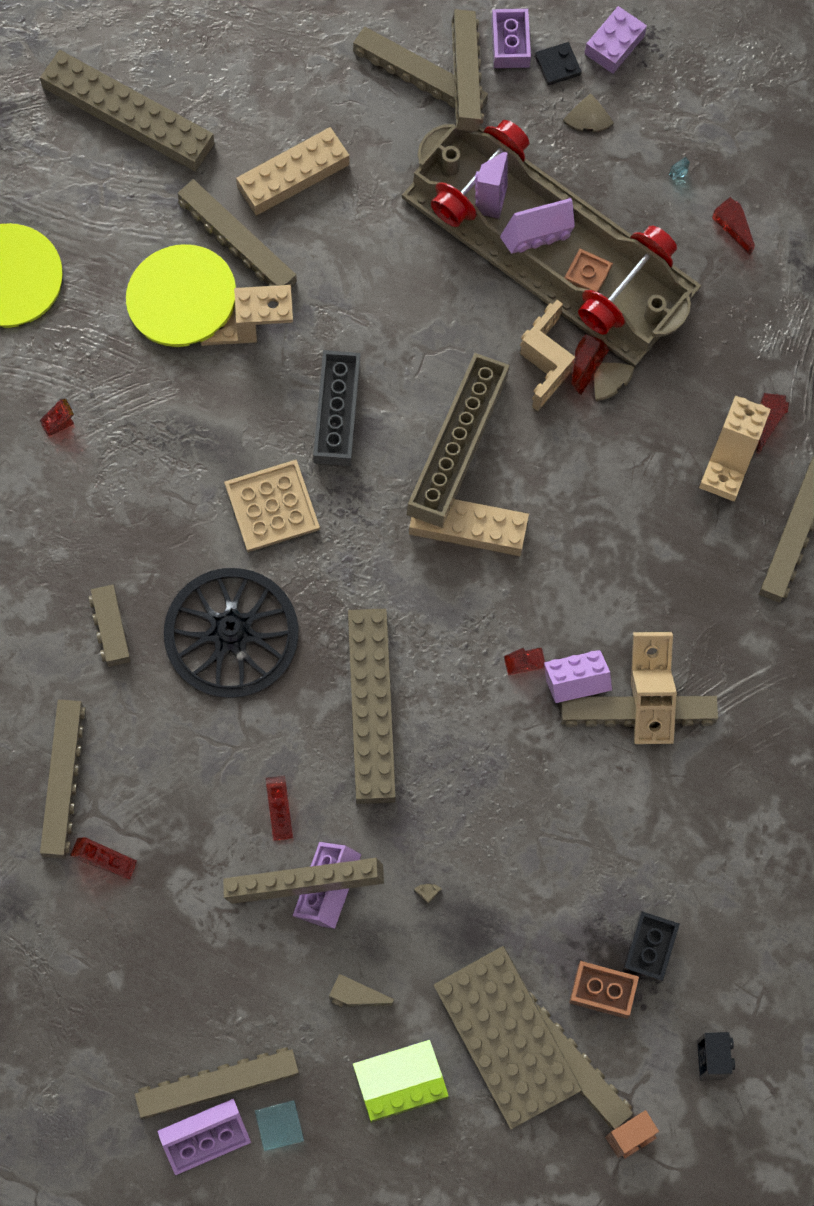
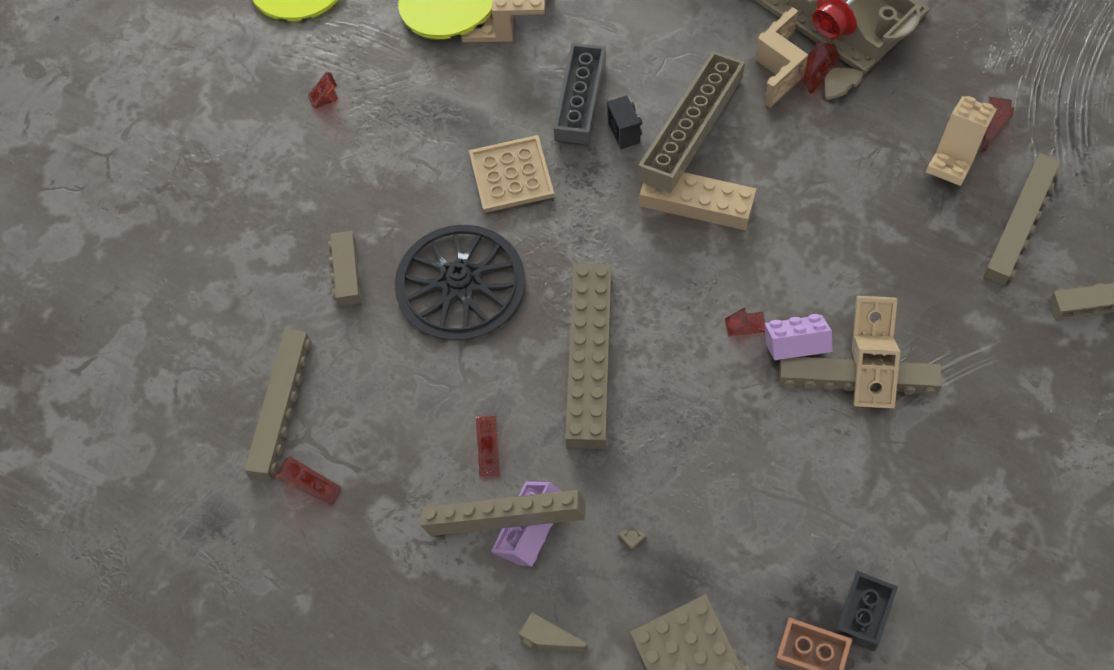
camera: 15 degrees right, 10 degrees down
none -> black brick [607,95,642,150]

